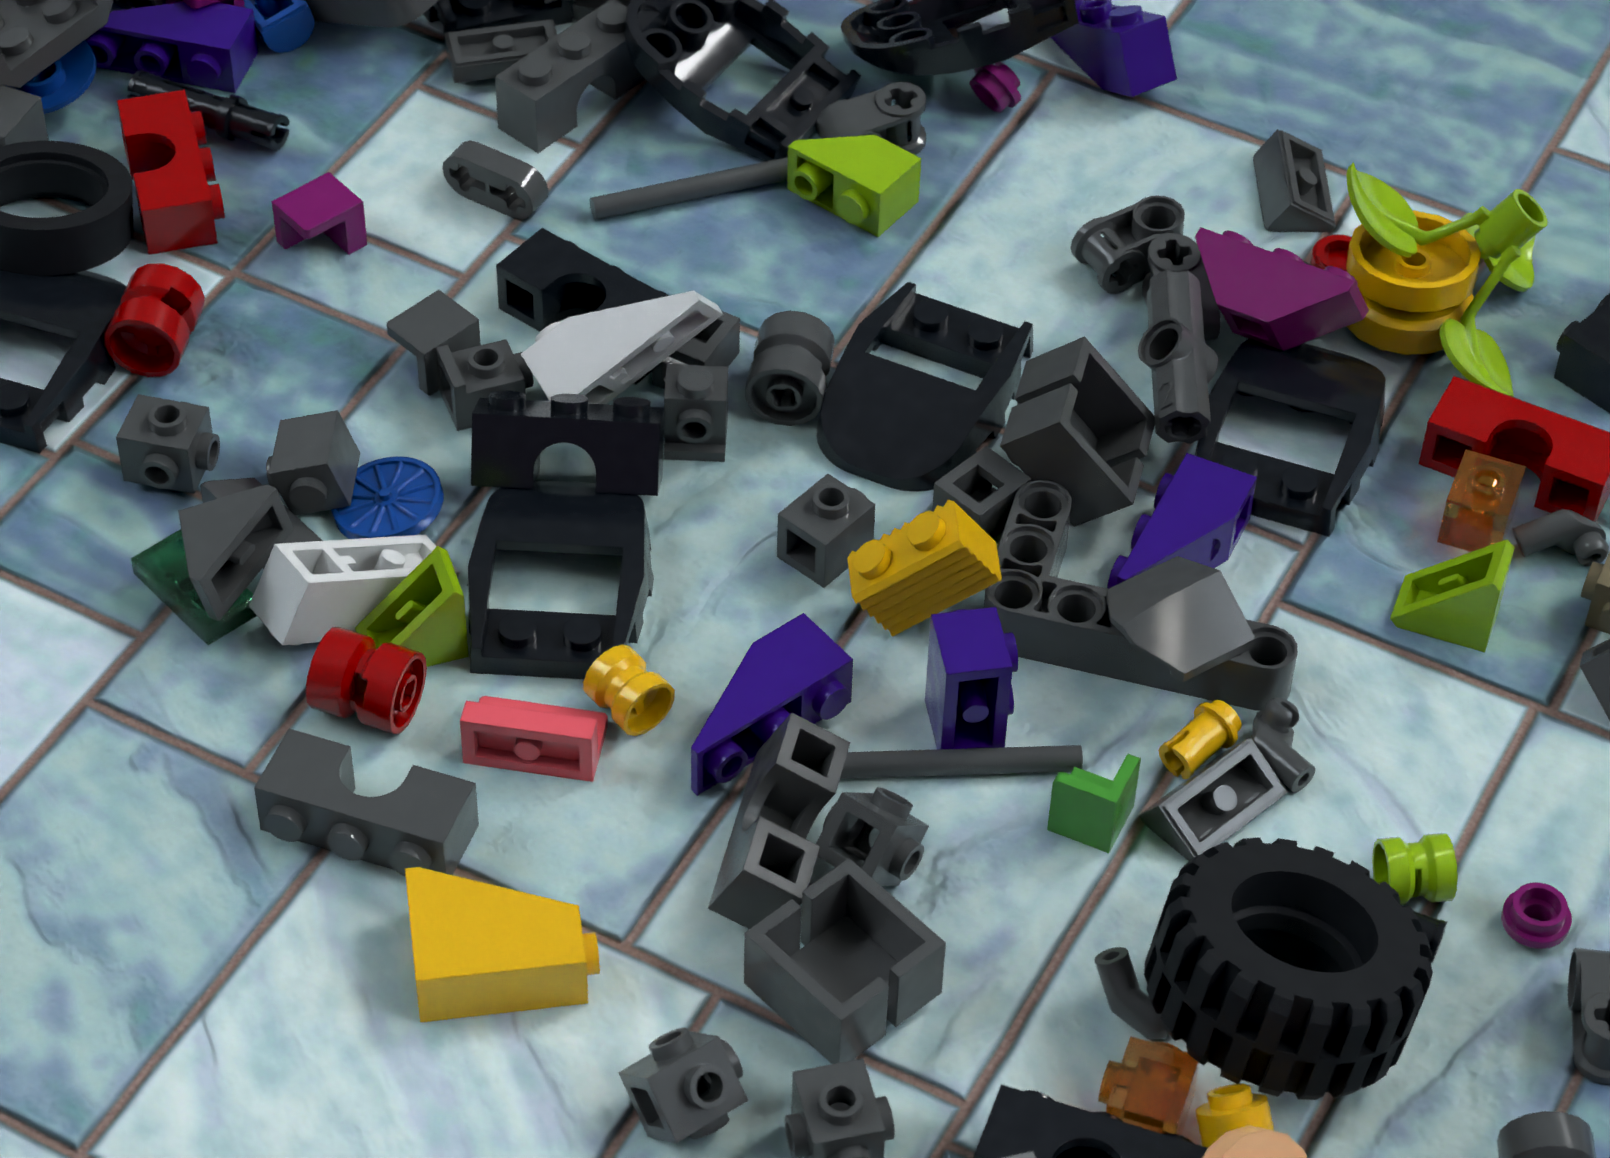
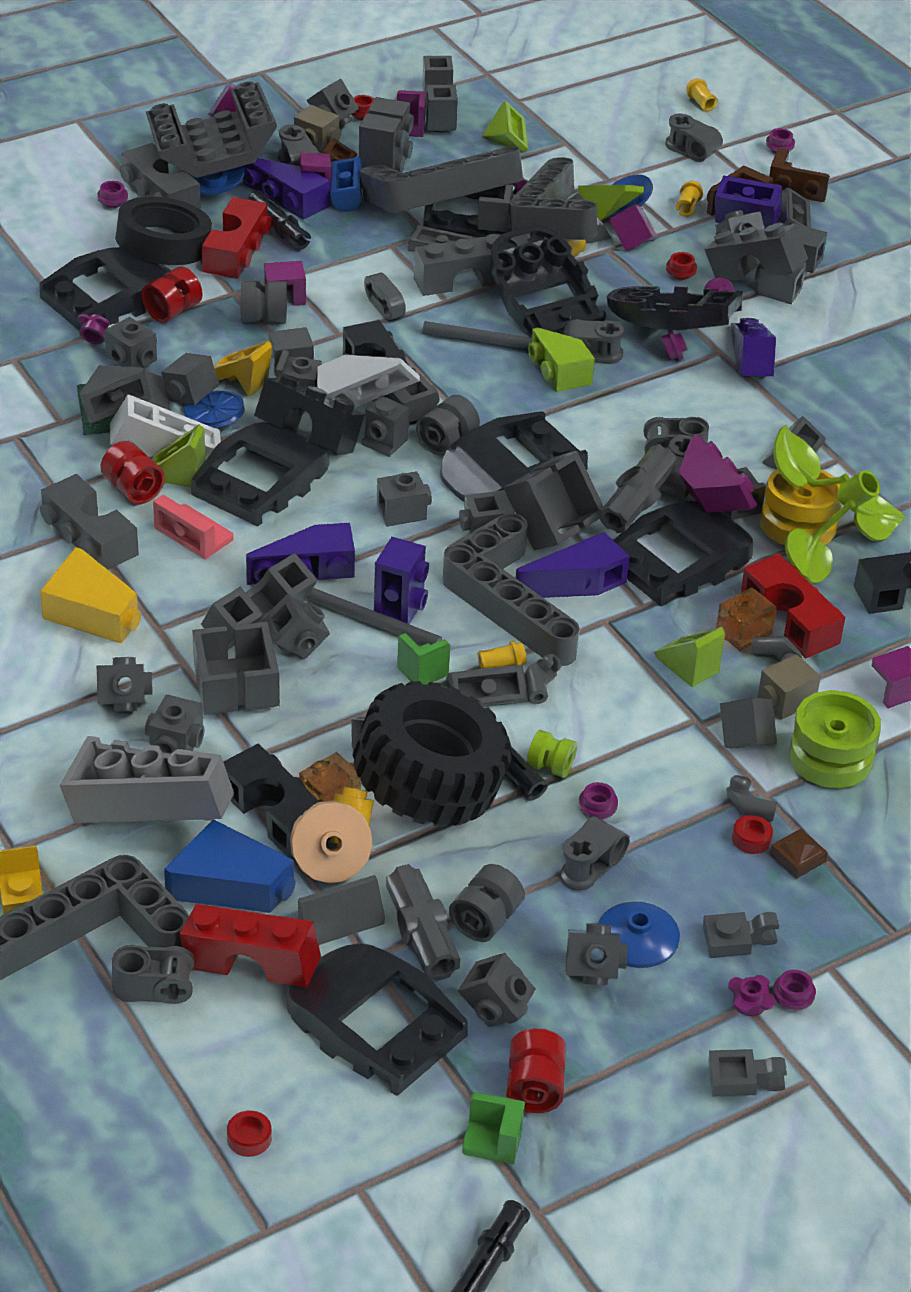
camera: 30 degrees right, 5 degrees down
yellow wheel [583,644,675,736] -> none
yellow brick [847,499,1002,637] -> none
dark grey slope [1106,556,1256,682] -> none
none -> magenta plate [78,314,110,344]
none -> yellow slope [214,340,272,396]
none -> dark grey wheel [240,280,287,323]

